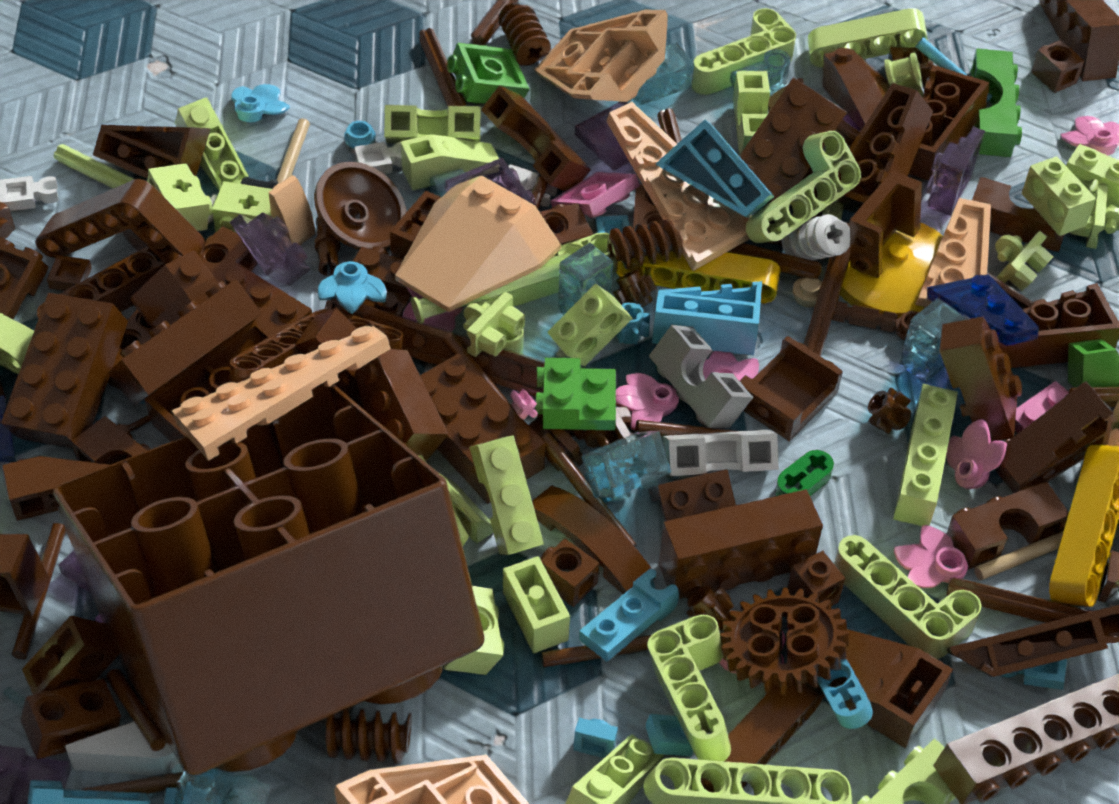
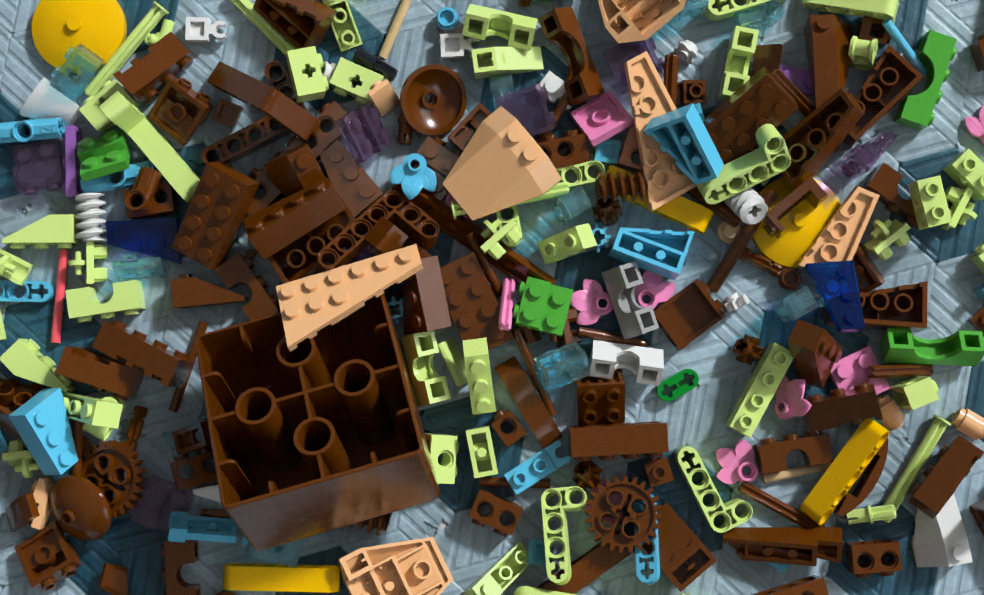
camera: 15 degrees right, 35 degrees up
medium azure plate [573,718,618,758] -> none
none -> reddish brown brick [468,488,524,537]
none -> white plate [674,40,698,64]
none -> white plate [722,292,750,314]

